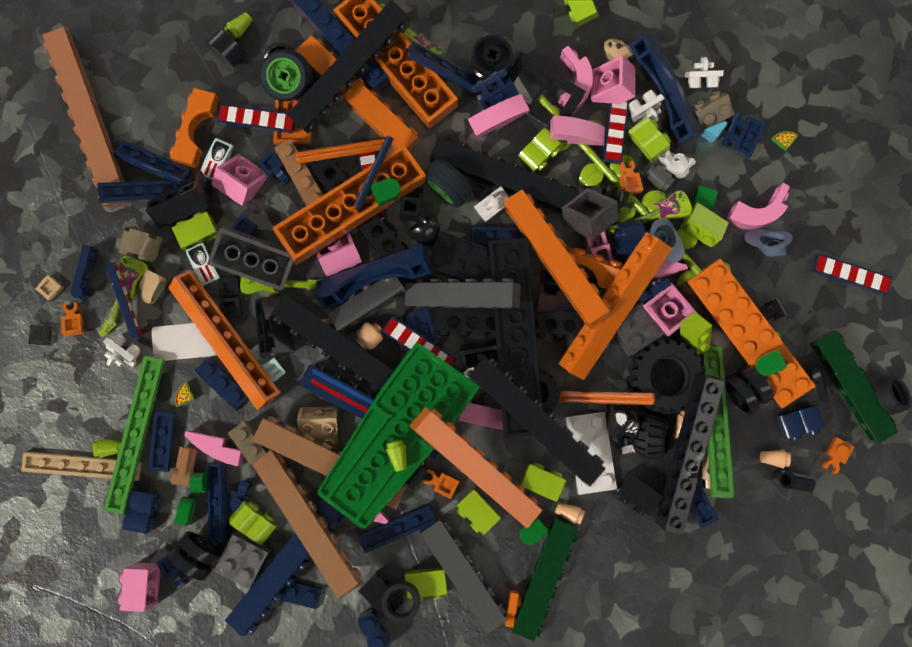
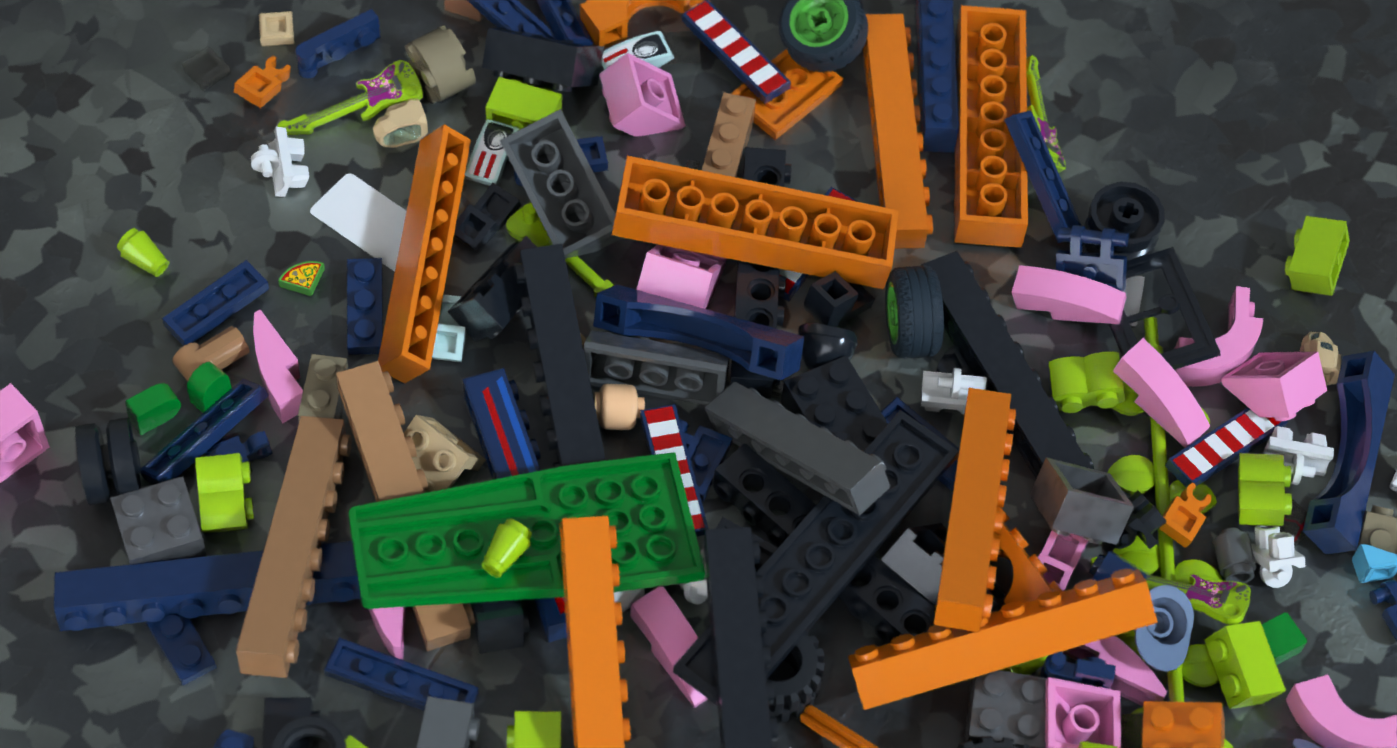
camera: 40 degrees right, 25 degrees down
tan tile [21,452,142,481] -> none
bright green plate [103,356,165,514] -> none
dark blue tile [105,261,142,339] -> none
dark blue brick [122,489,160,534] -> none
dark blue plate [156,554,188,588] -> none
dark blue plate [257,151,290,185] -> none
black brick [287,0,411,134] -> none
orange axle [295,138,385,164] -> none
dark blue bar [354,136,394,208] -> none
green piece [371,178,400,206] -> none
orange plate [423,469,459,499] -> none

